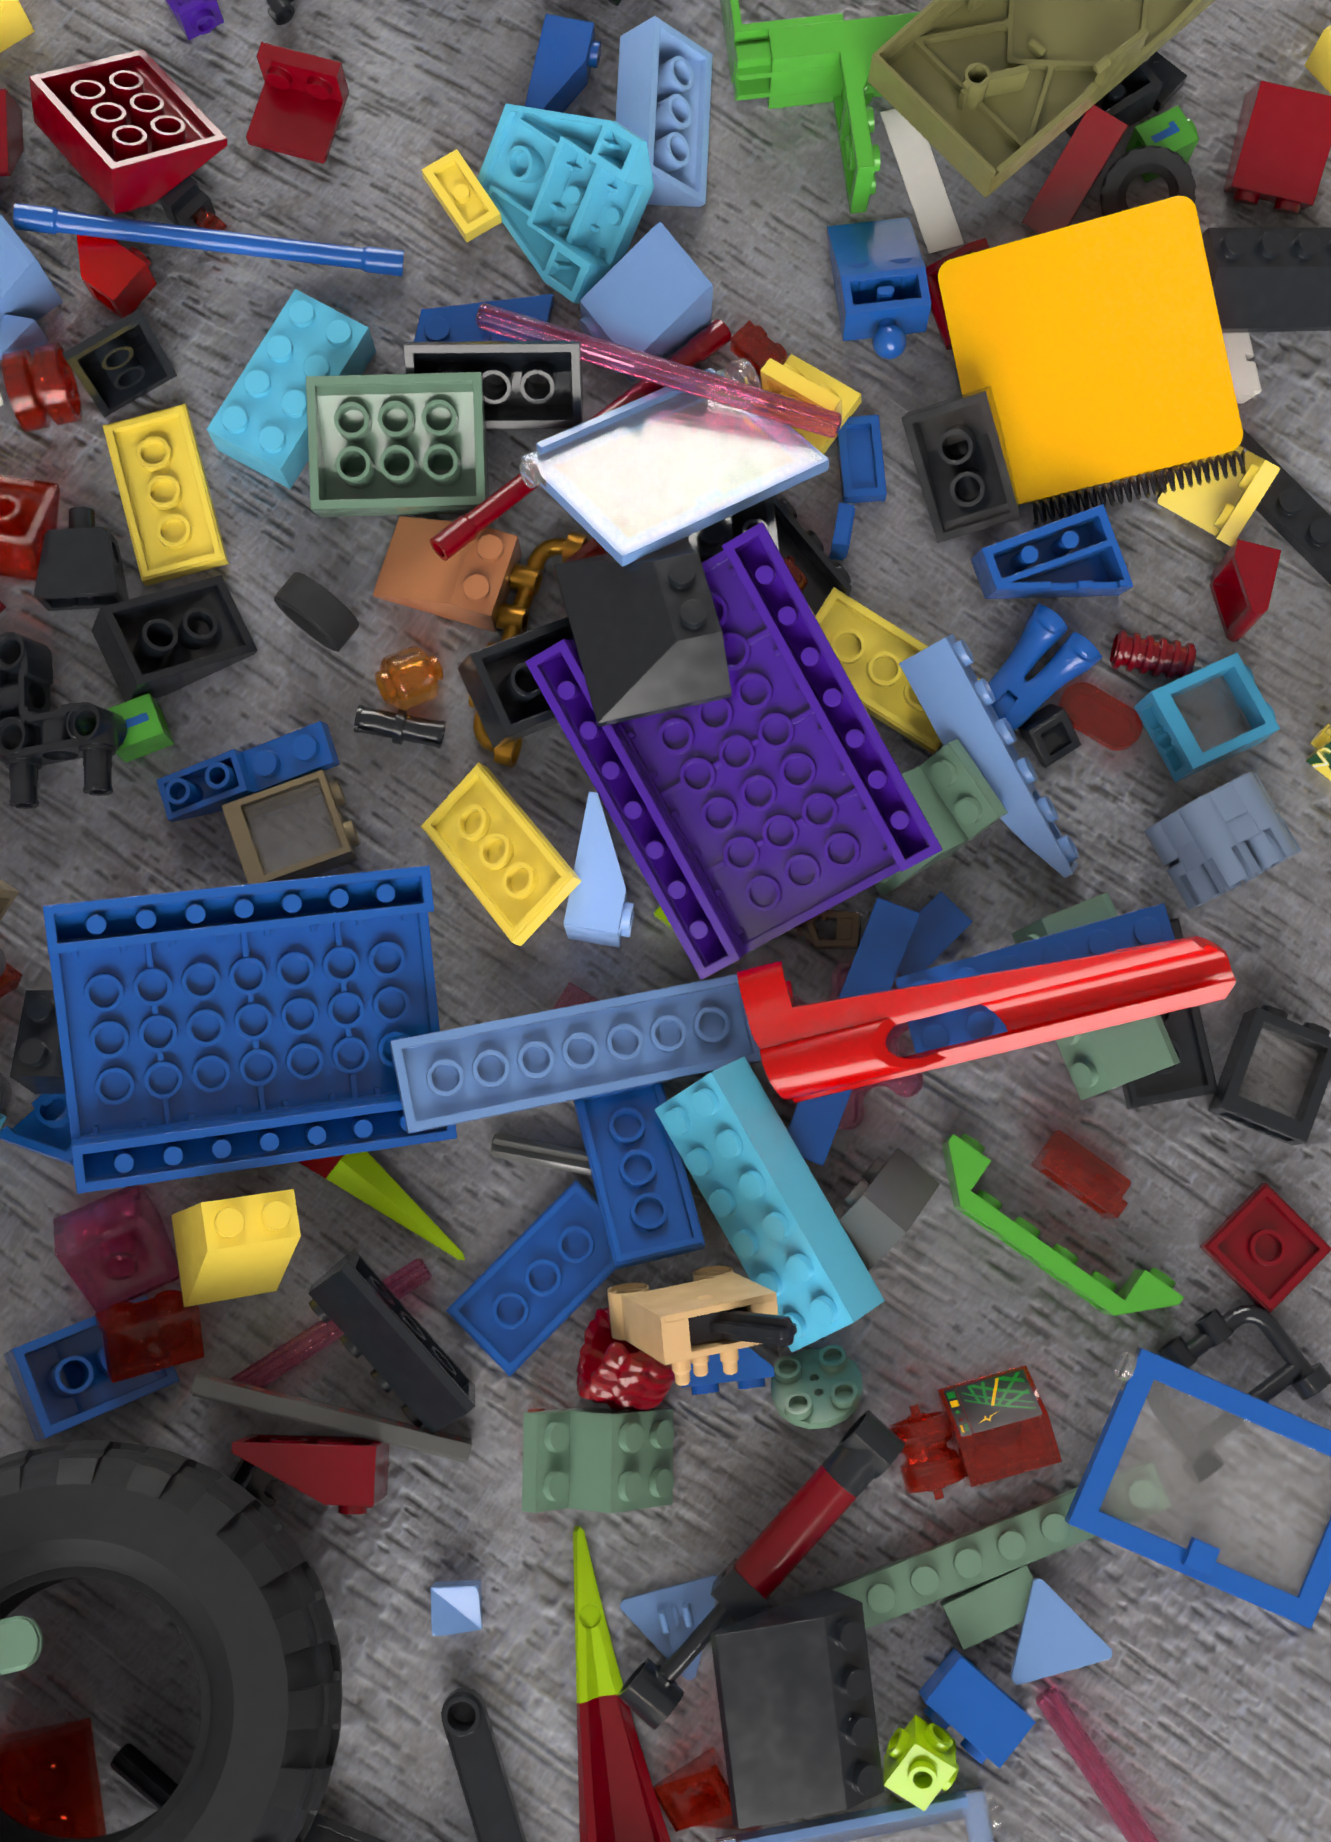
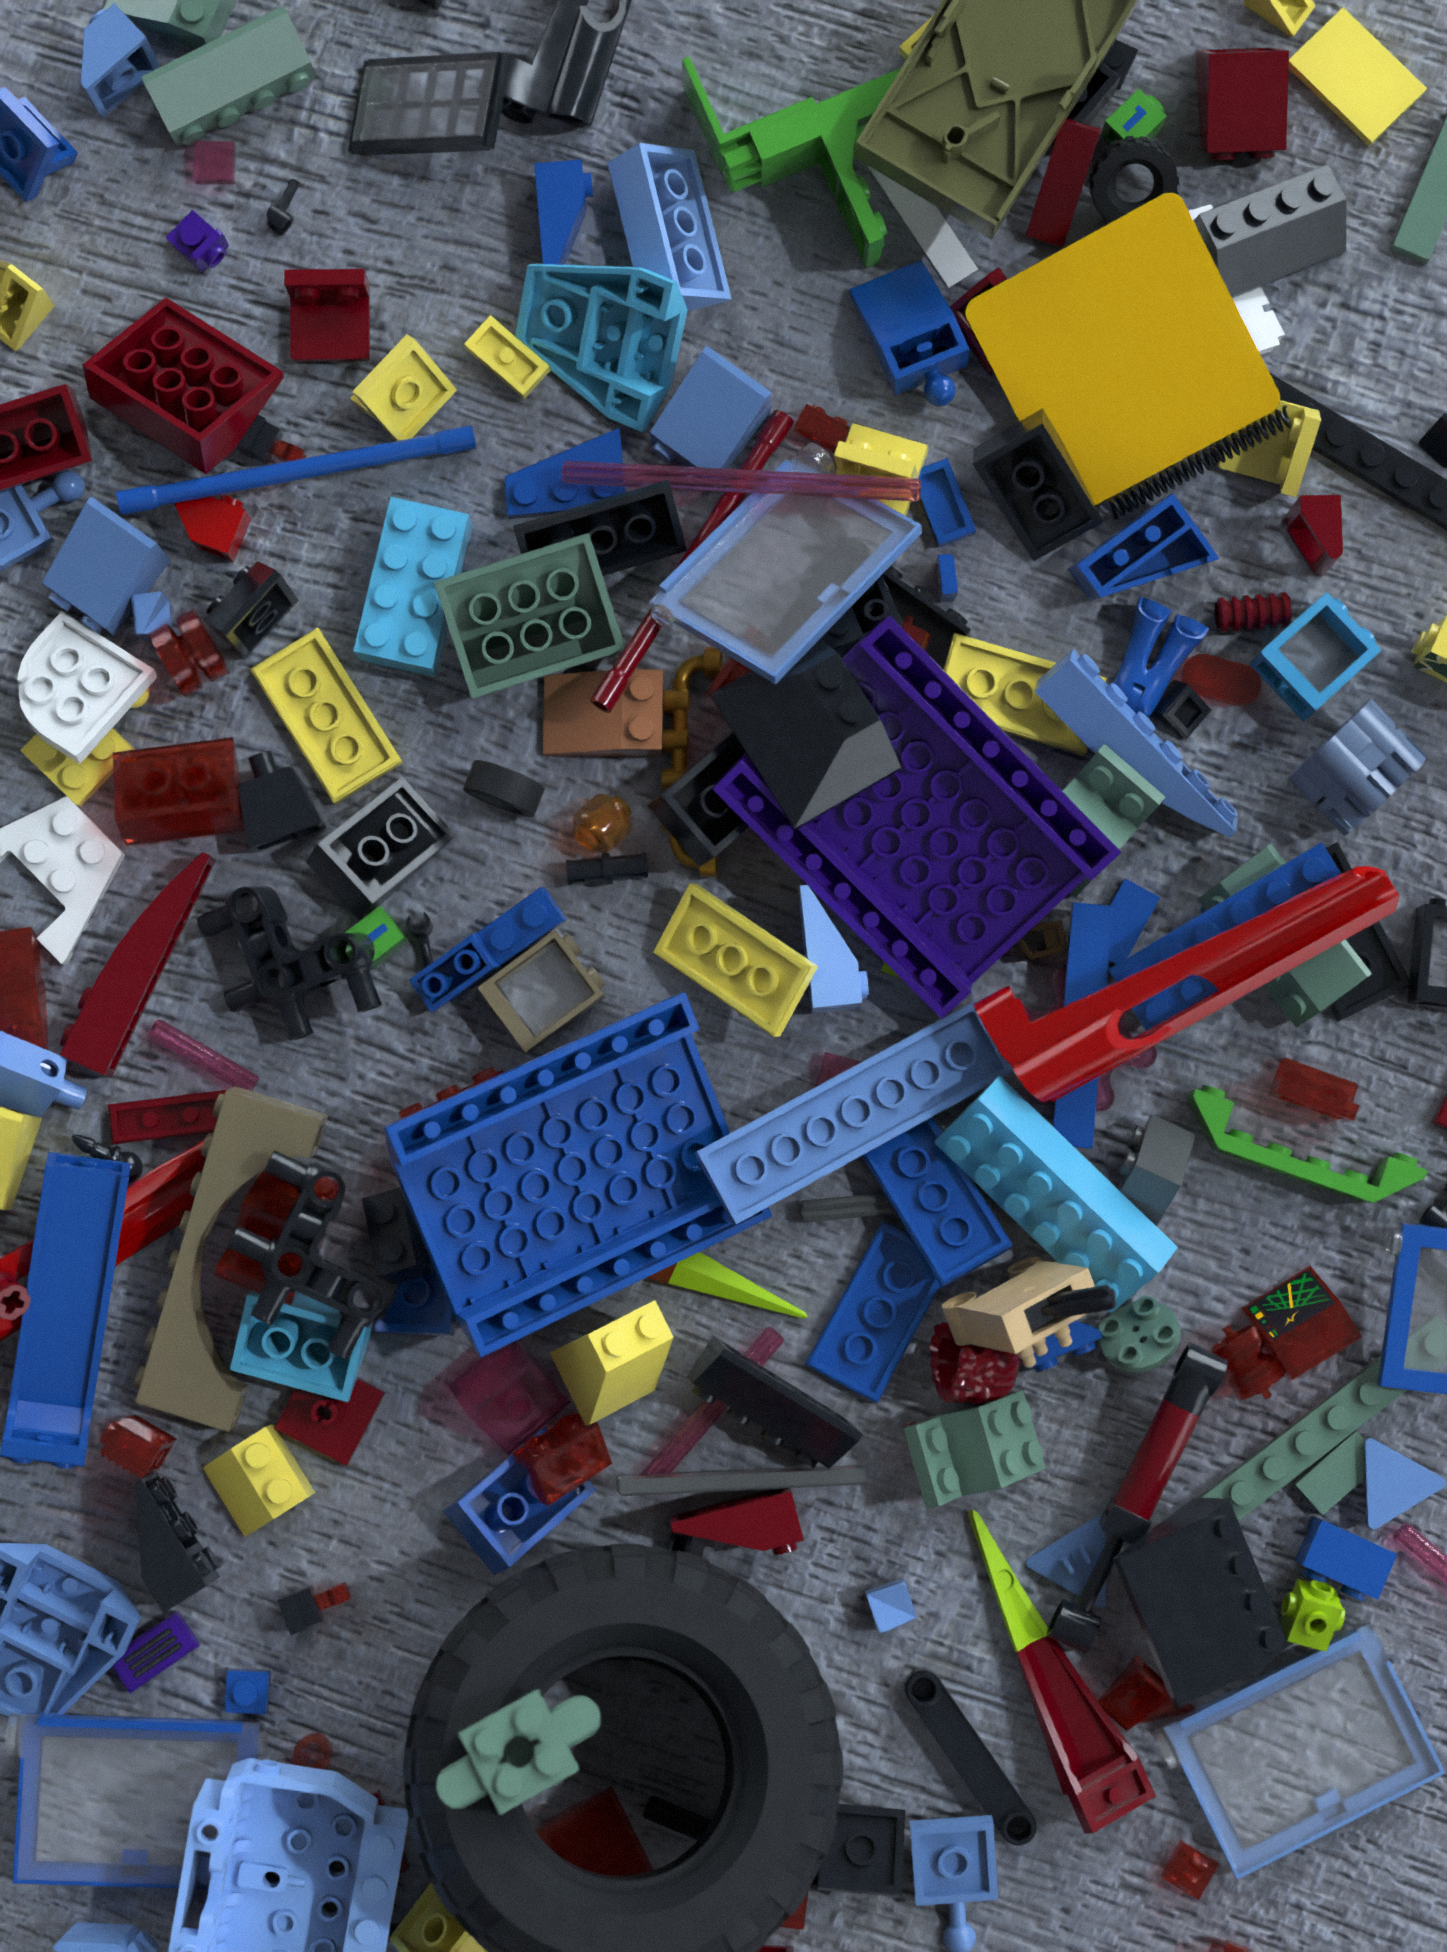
camera: 15 degrees left, 5 degrees up
none -> light yellow bracket [350,334,457,441]
none -> black hand [406,912,433,968]

